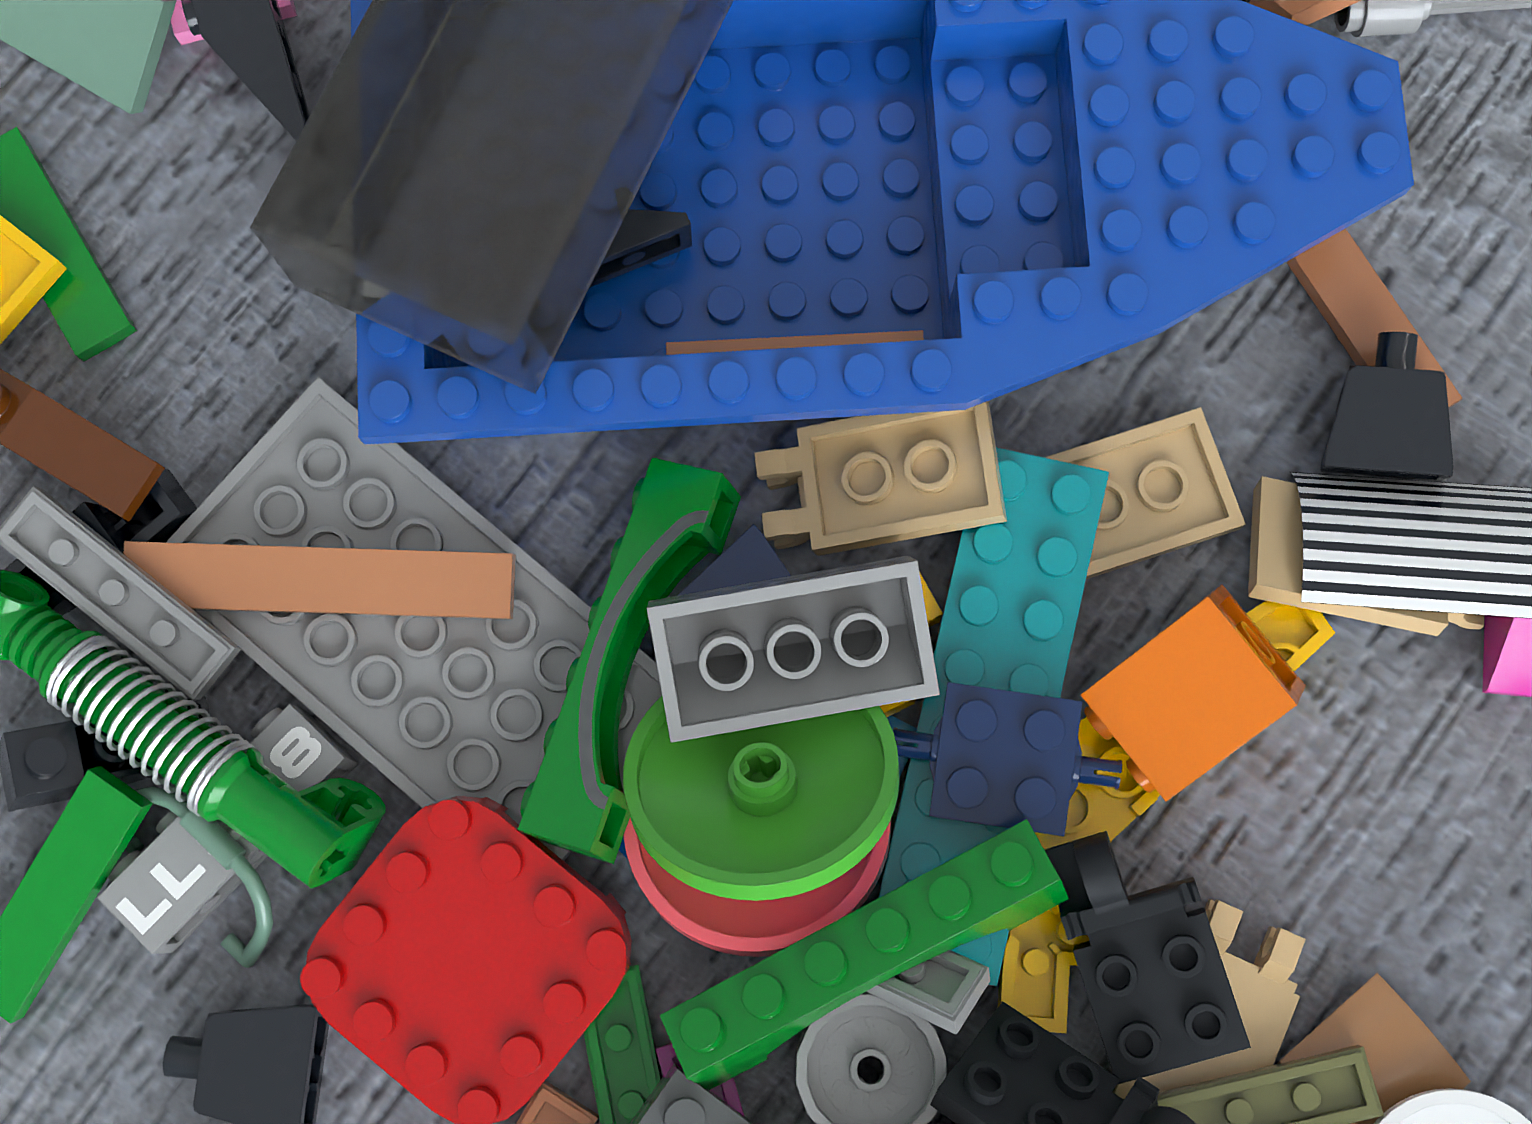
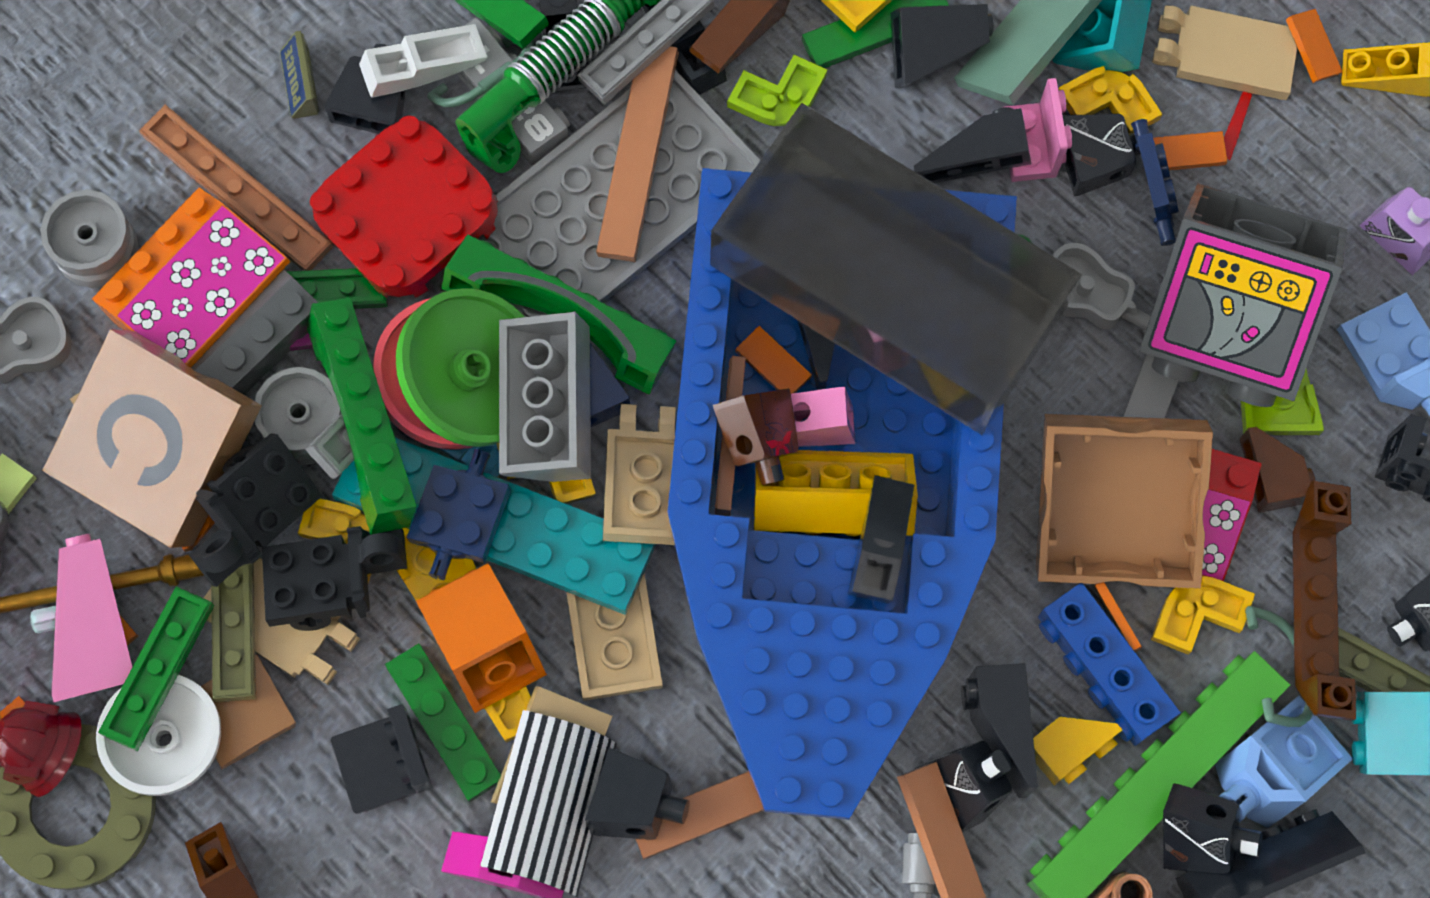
camera: 95 degrees right, 5 degrees down
none -> black bracket [331,704,433,814]
none -> white slope [359,24,487,98]
none -> green plate [384,643,501,803]
none -> reddish brown torso [713,388,799,486]
none -> lime plate [727,55,828,126]
none -> orange piece [735,326,812,394]
none -> yellow slope [754,450,918,536]
none -> bright pink torso [791,387,855,447]
none -> black slope [848,475,914,604]
none -> black slope [890,4,994,88]

